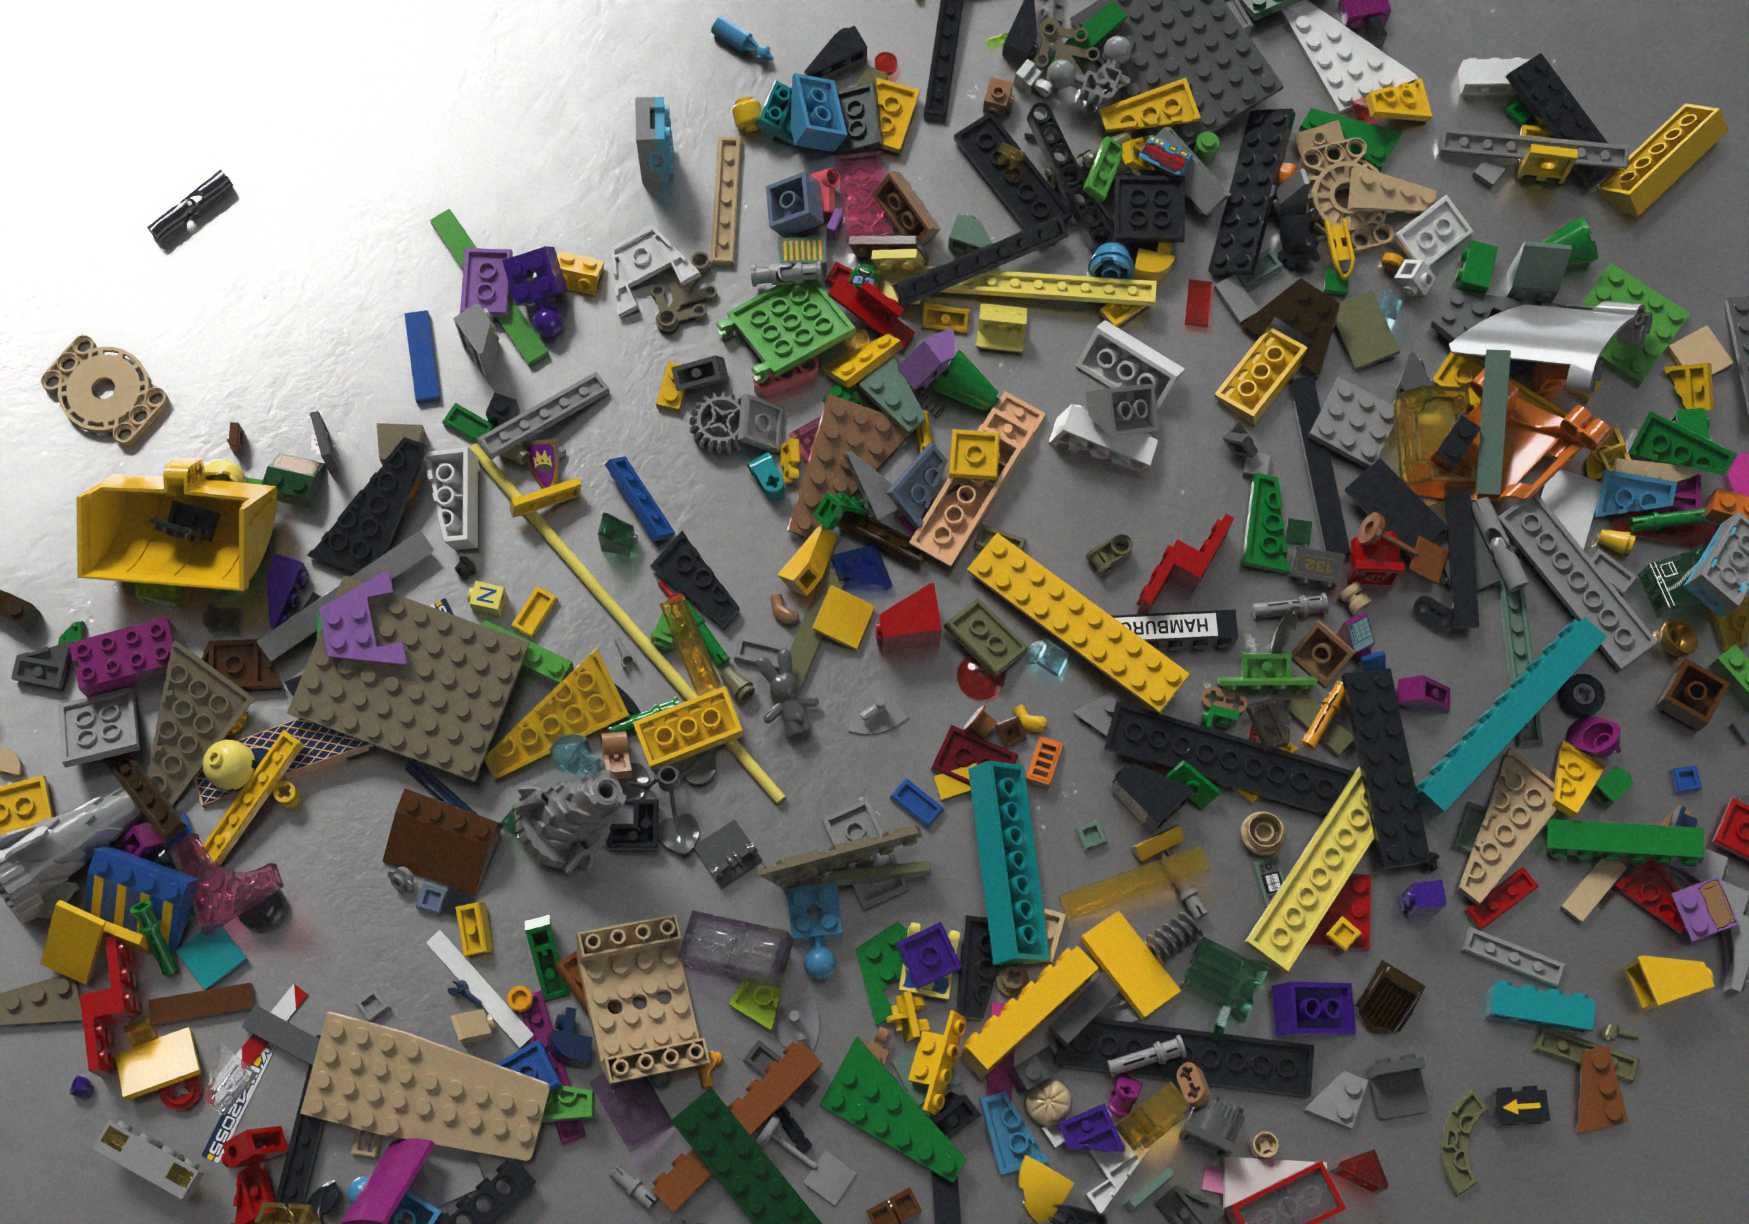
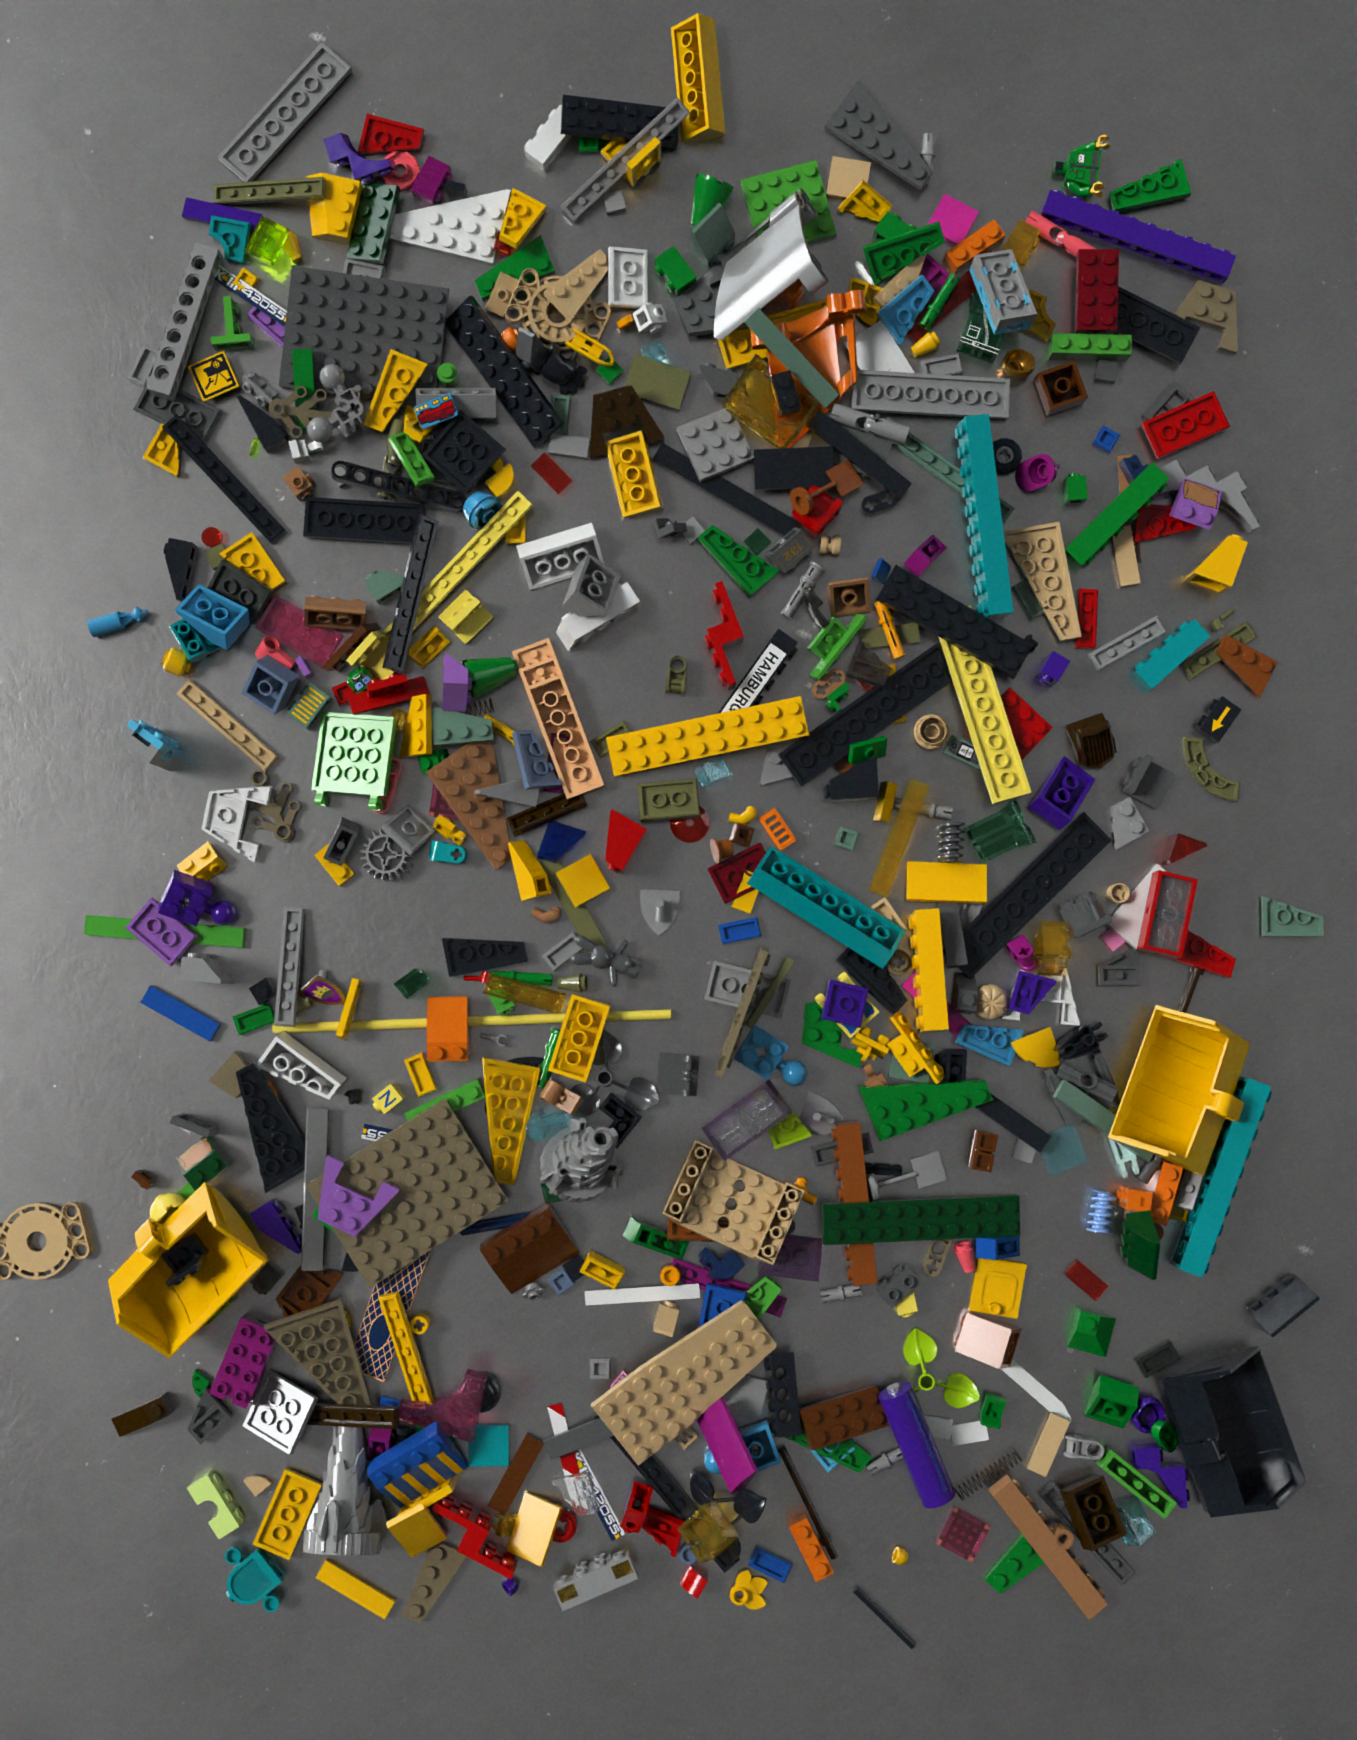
camera: 45 degrees left, 15 degrees up
green pin [130,900,178,975] -> none
light yellow cylinder [202,739,255,791] -> none
dark blue hand [448,980,483,1007] -> none
blue plate [605,456,675,541] -> none
light grey piece [751,260,823,287] -> none
green bracket [813,492,870,530] -> none
yellow tile [949,429,1000,481] -> none
clear yellow tile [998,143,1026,170] -> none
light grey pin [1107,1035,1187,1076] -> none
sand green tile [1124,1166,1175,1212] -> none
medium nougat beam [1177,1062,1211,1108] -> none
clear green tile [1212,1005,1231,1042] -> none
yellow tile [1325,916,1361,953] -> none
slope [1336,611,1375,661] -> none
yellow wing [1552,740,1606,819] -> none
none -> orange slope [427,996,470,1062]

